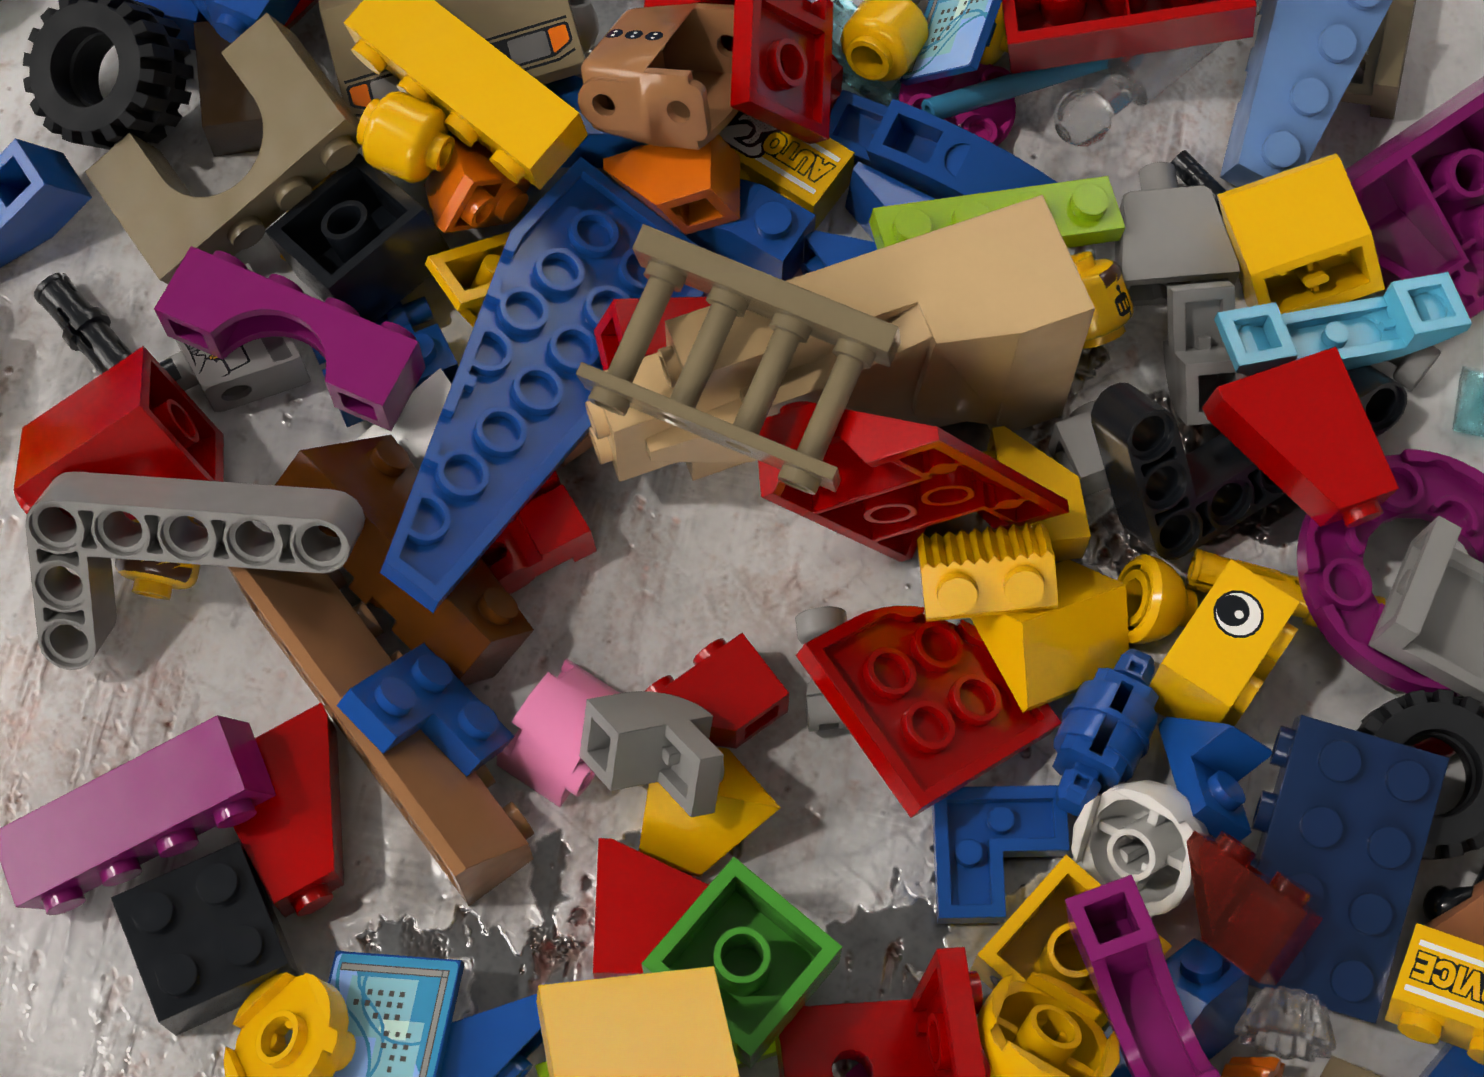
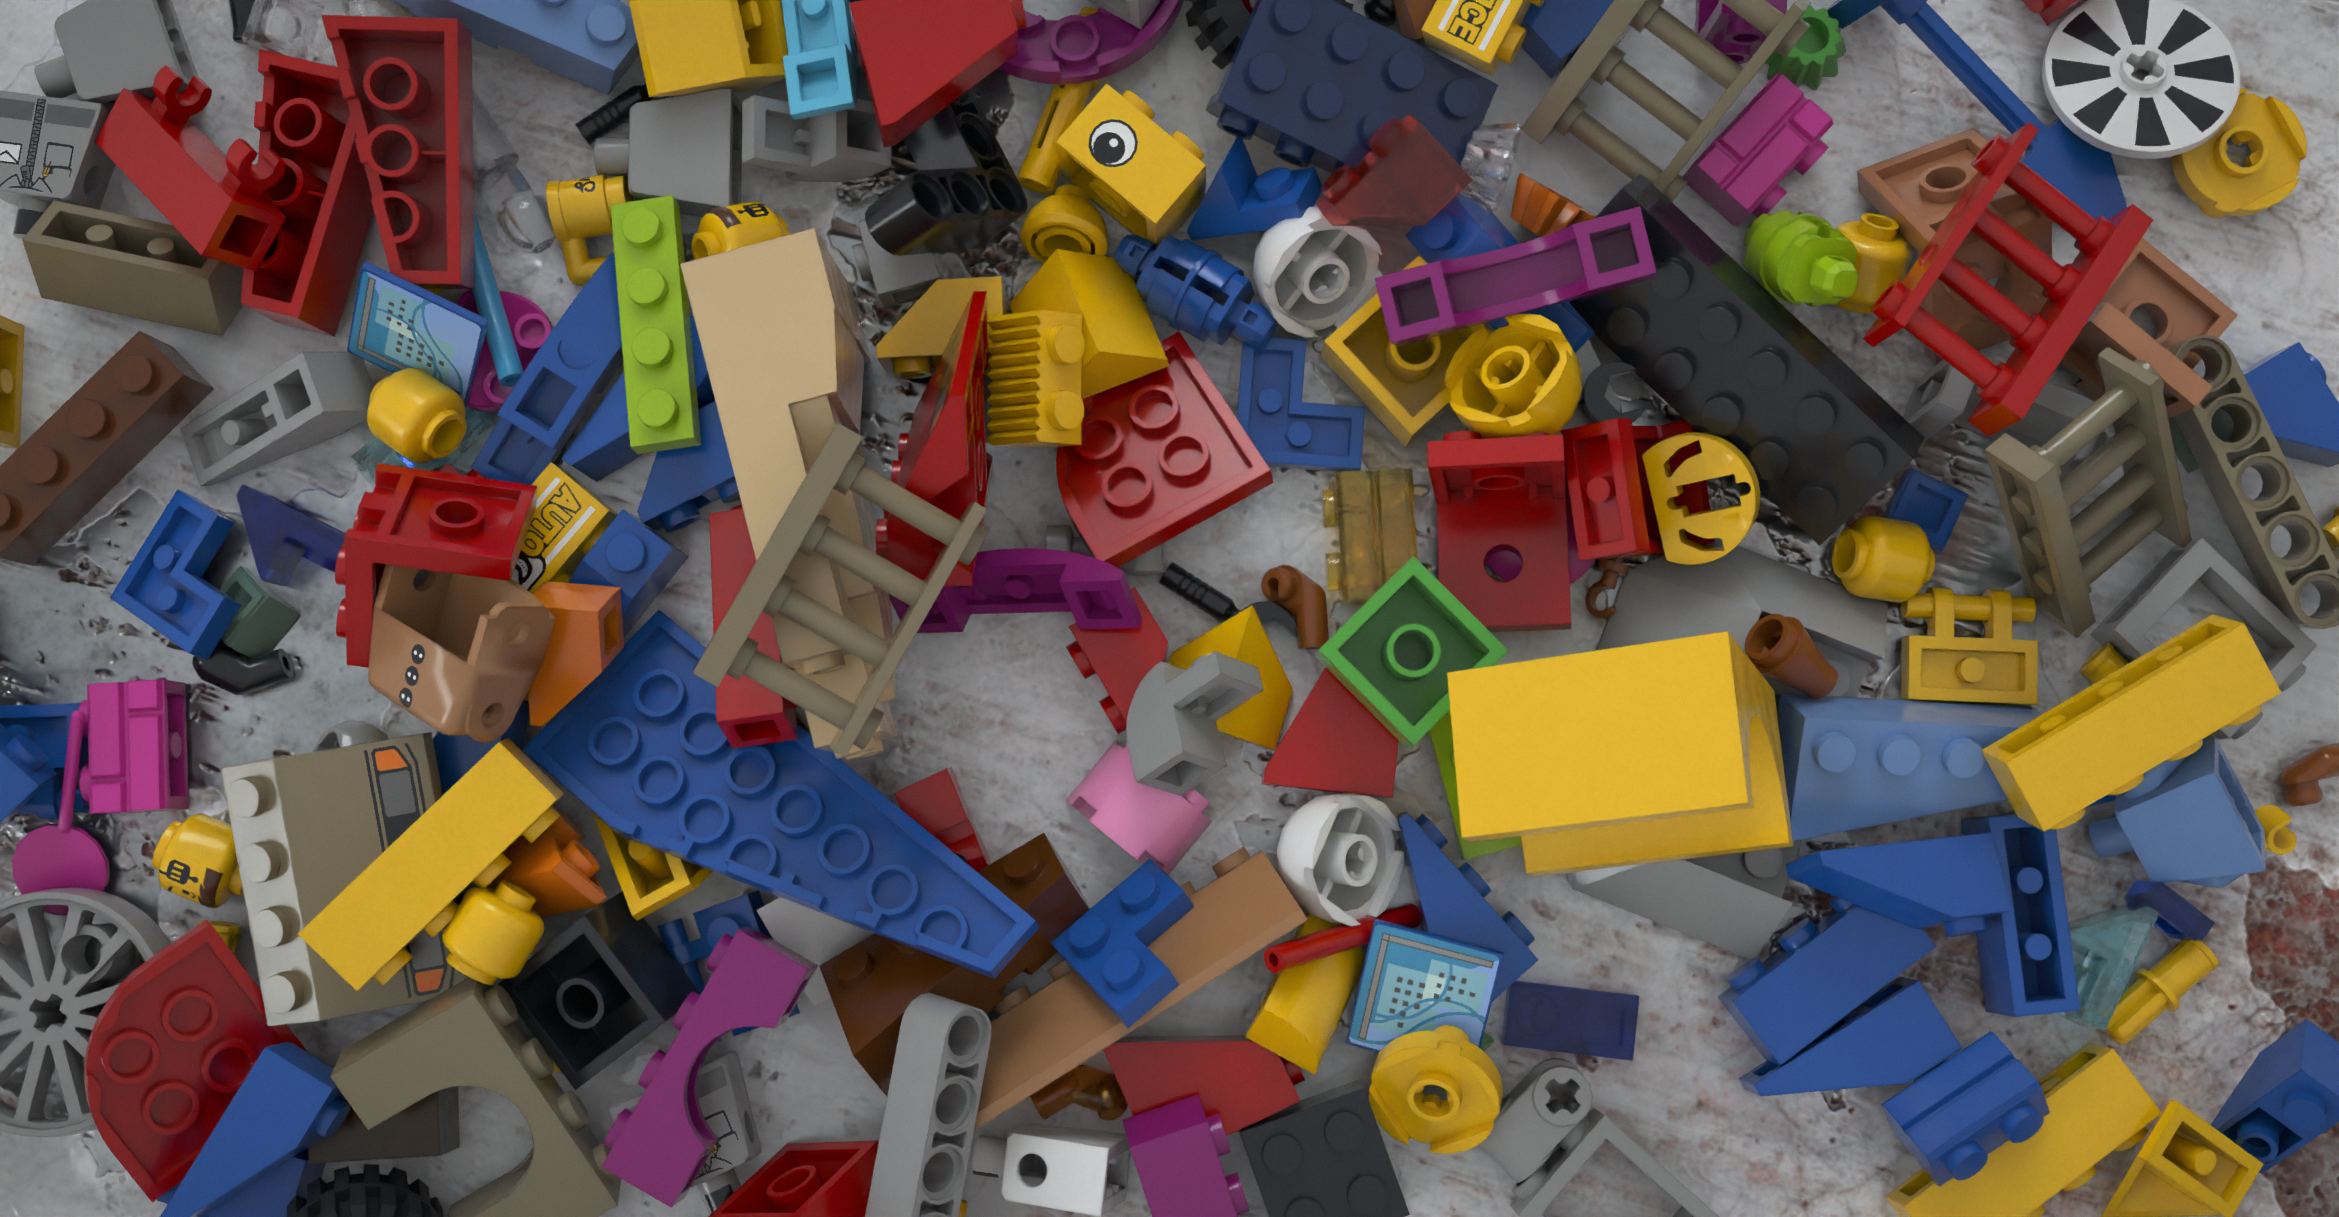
camera: 80 degrees left, 15 degrees up
none -> yellow piece [546,174,633,286]
none -> magenta slope [889,548,1142,633]
none -> white torso [972,1123,1131,1217]
none -> clear orange arm [1030,1064,1128,1121]
none -> black piece [1159,562,1296,638]
none -> yellow brick [1245,914,1365,1075]
none -> dark orange arm [1261,565,1329,650]
none -> red piece [1264,903,1421,973]
none -> white cylinder [1277,793,1404,926]
none -> clear yellow brick [1322,468,1418,606]

